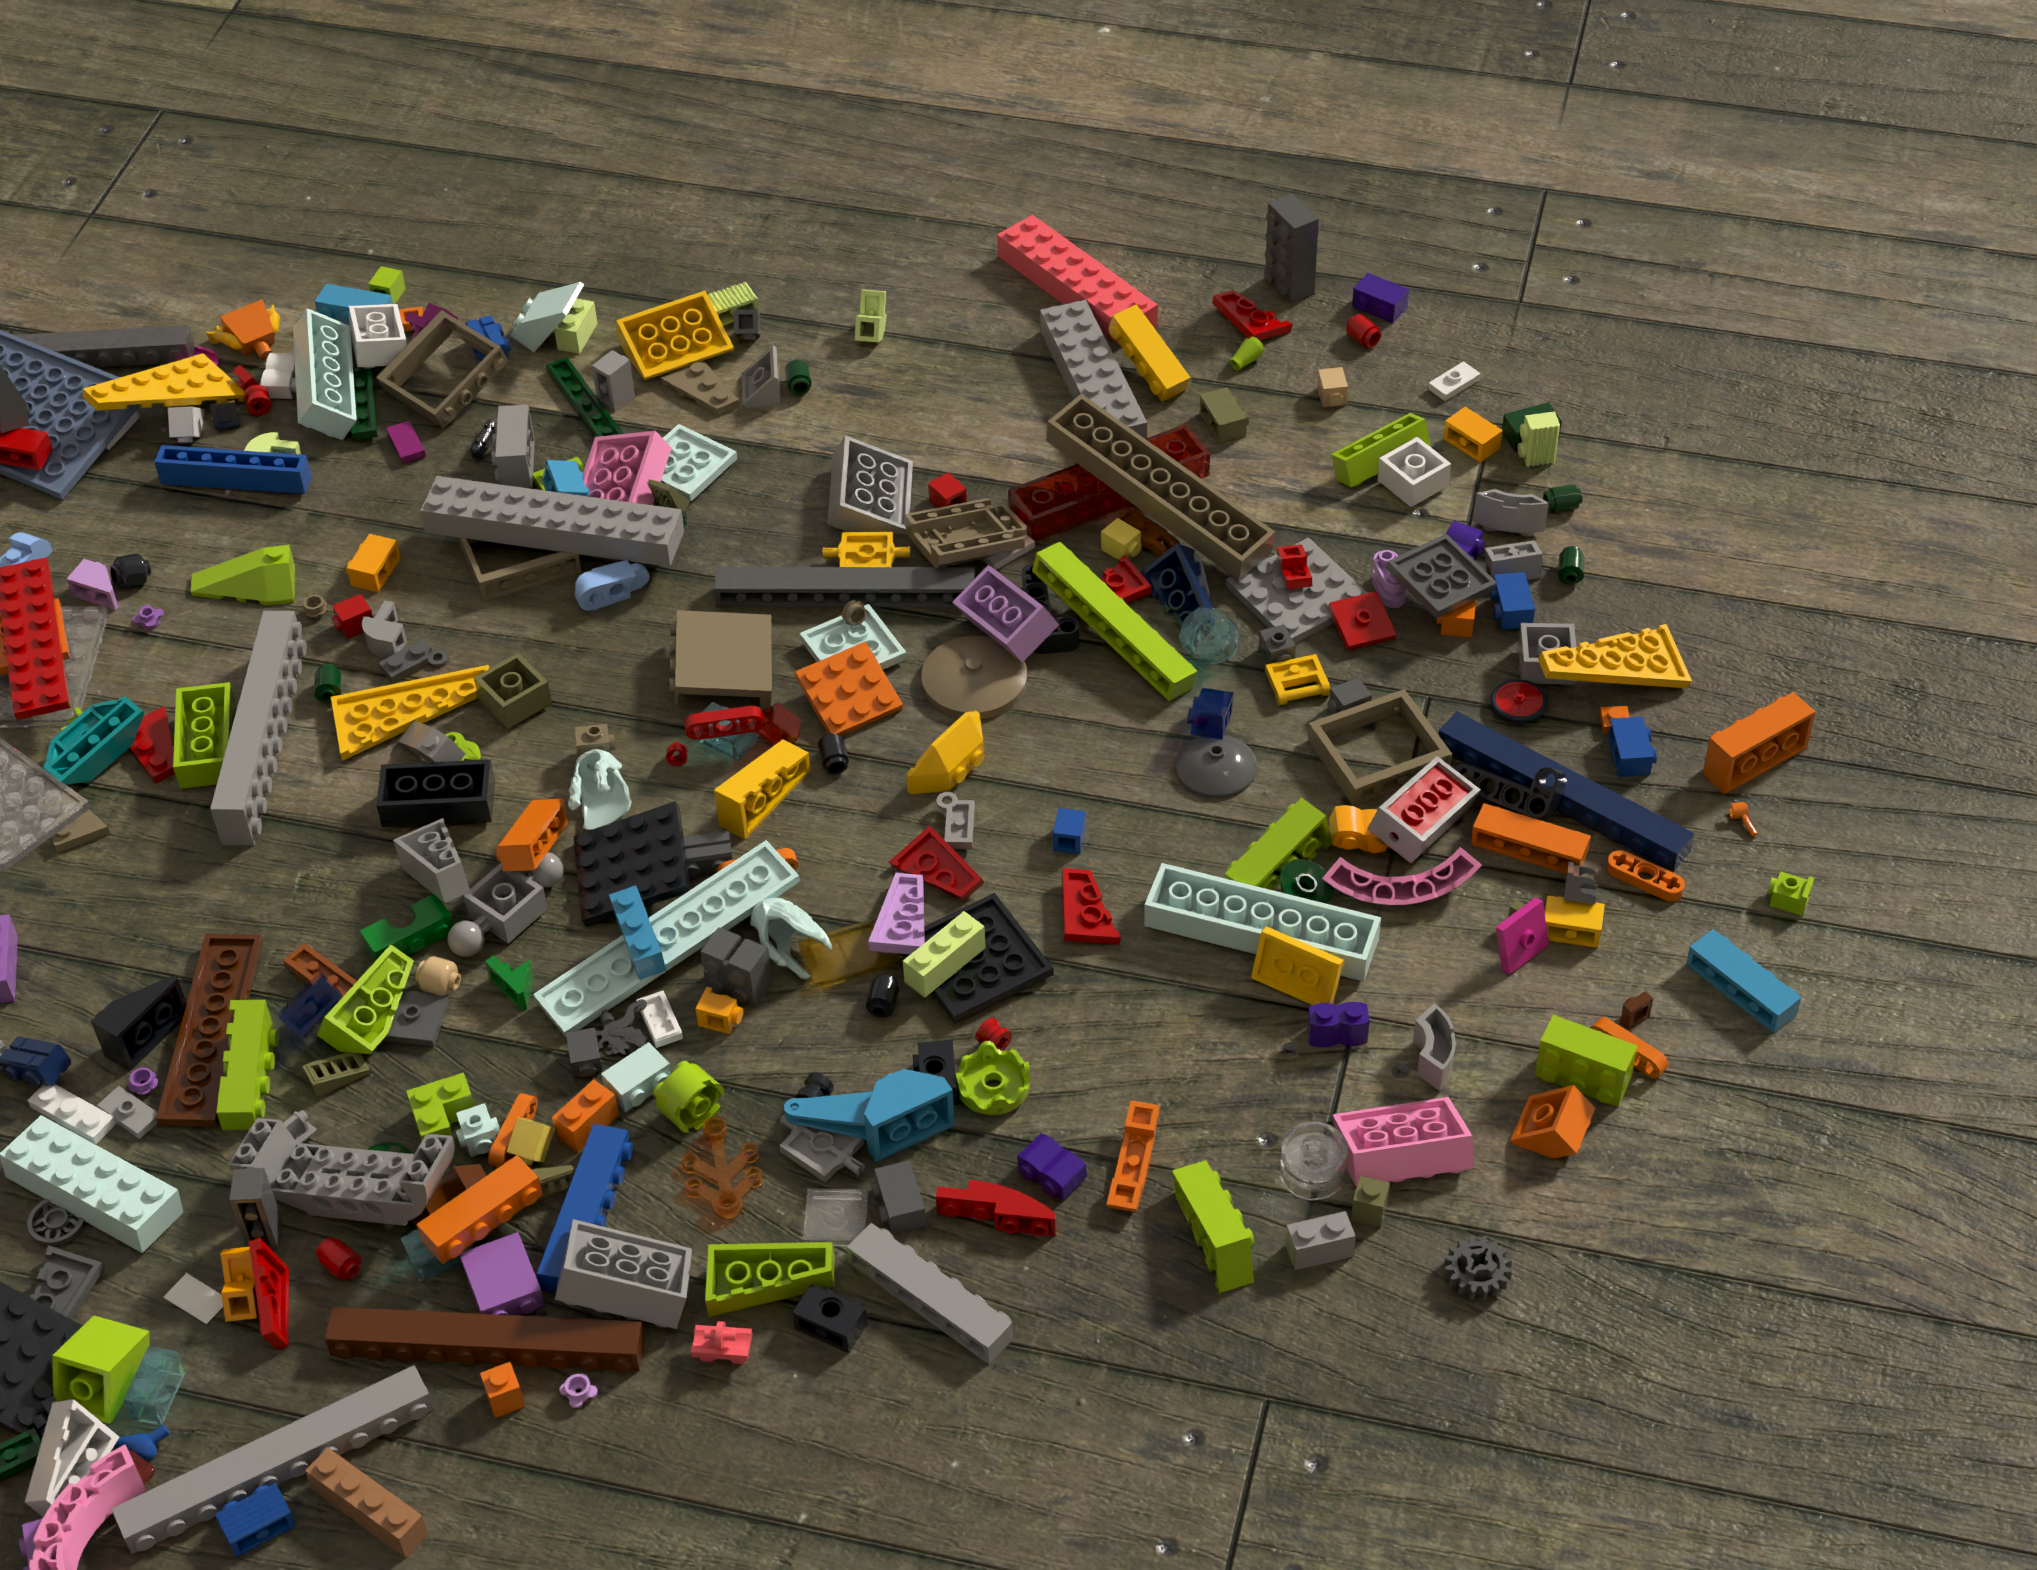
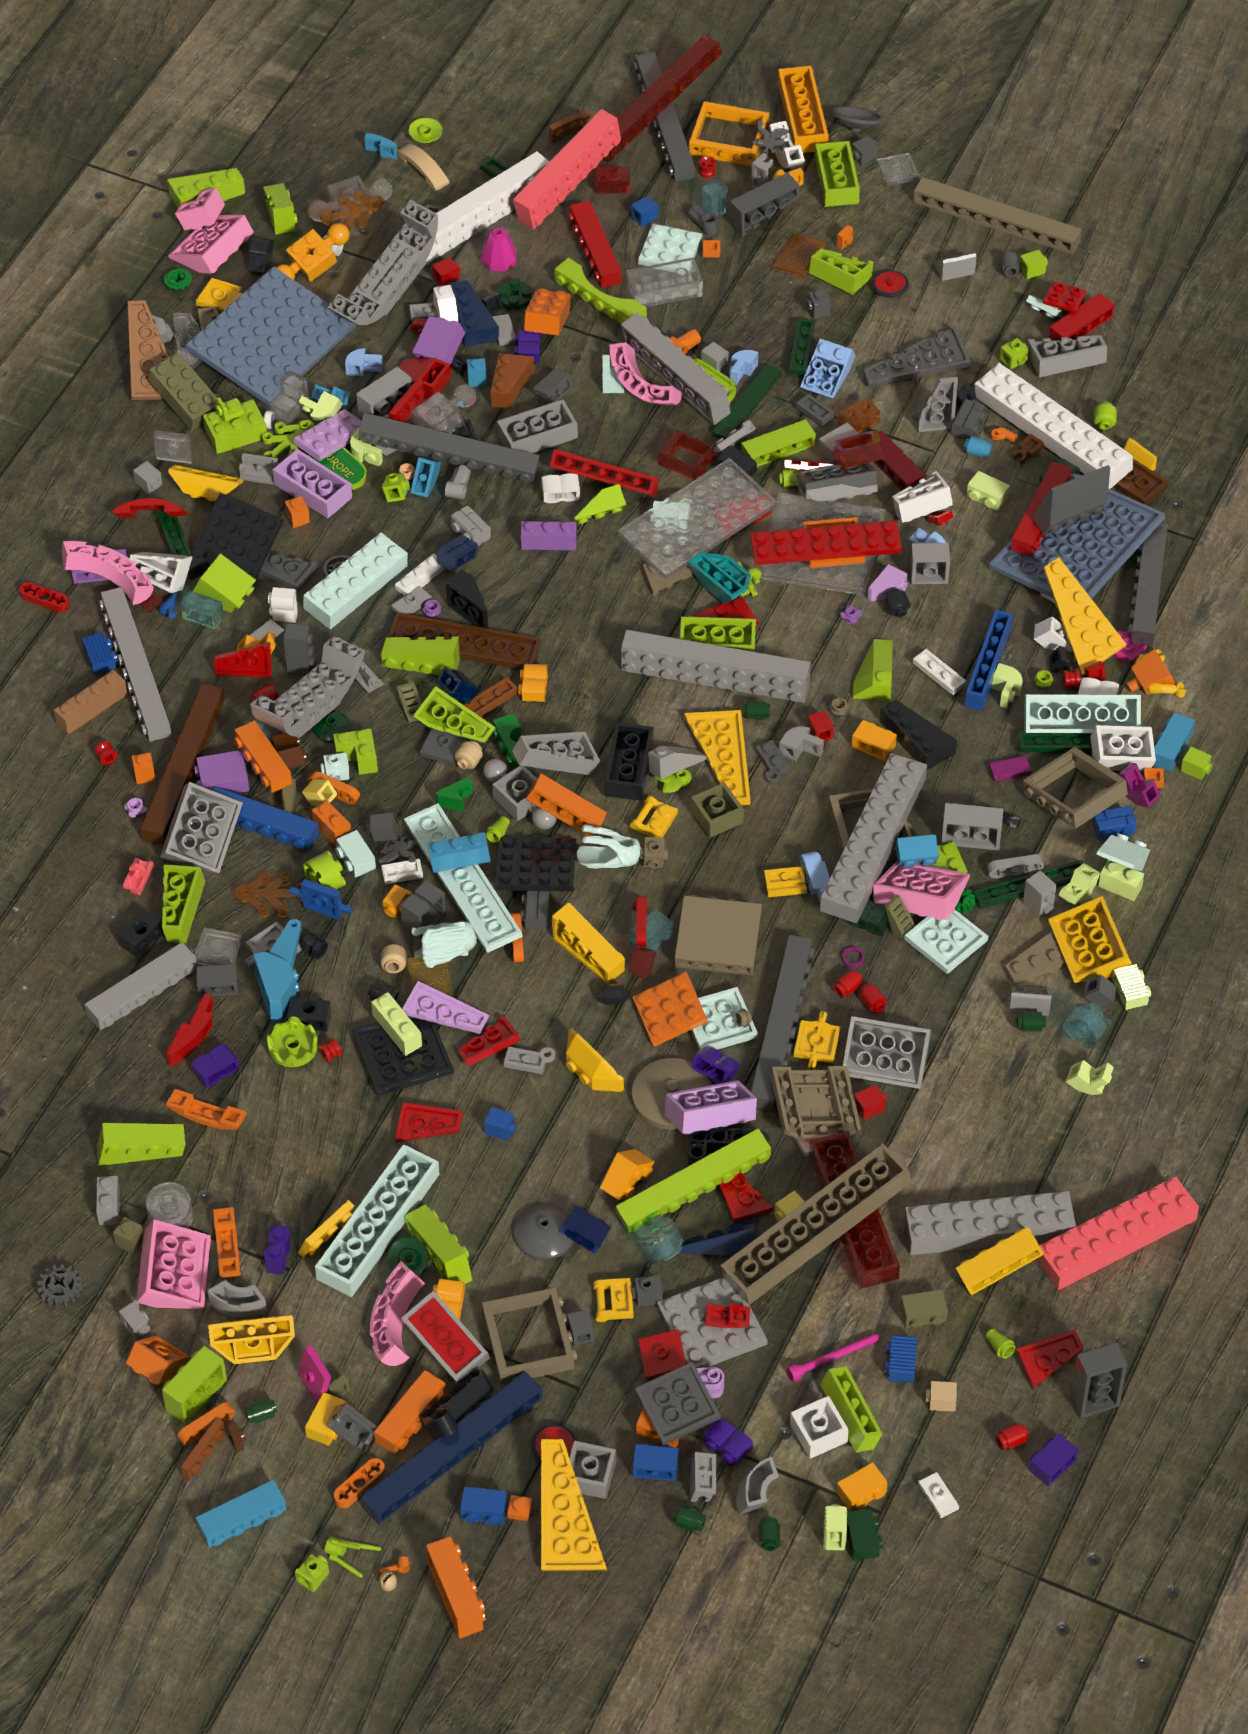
camera: 100 degrees right, 5 degrees up
none -> red wheel [94,741,118,765]
none -> light grey brick [119,1300,150,1339]
none -> dark orange plate [181,1418,226,1481]
none -> yellow wedge [208,1315,295,1364]
none -> orange slope [213,1207,241,1278]
none -> dark green brick [244,1397,277,1424]
none -> white brick [268,587,298,623]
none -> blue plate [289,879,353,920]
none -> lime plant [325,1536,381,1578]
none -> tan hinge [379,1571,397,1591]
none -> tan head [381,944,407,973]
none -> lime cone [486,816,510,844]
none -> light orange brick [518,664,548,702]
none -> light orange brick [600,1149,655,1200]
none -> yellow plate [630,796,678,838]
none -> dark purple brick [691,1046,740,1084]
none -> yellow plate [764,866,807,897]
none -> dark pink piece [786,1334,879,1382]
none -> red brick [833,970,863,998]
none -> magenta piece [842,947,864,968]
none -> red brick [860,984,887,1013]
none -> black wedge [880,700,957,770]
none -> blue brick [885,1335,917,1383]
none -> light grey brick [910,543,950,584]
none -> white plate [913,649,966,695]
none -> light grey beam [987,854,1044,879]
none -> lime plate [1034,670,1053,688]
none -> yellowish green brick [1059,863,1100,905]
none -> clear light blue brick [1063,1003,1111,1048]

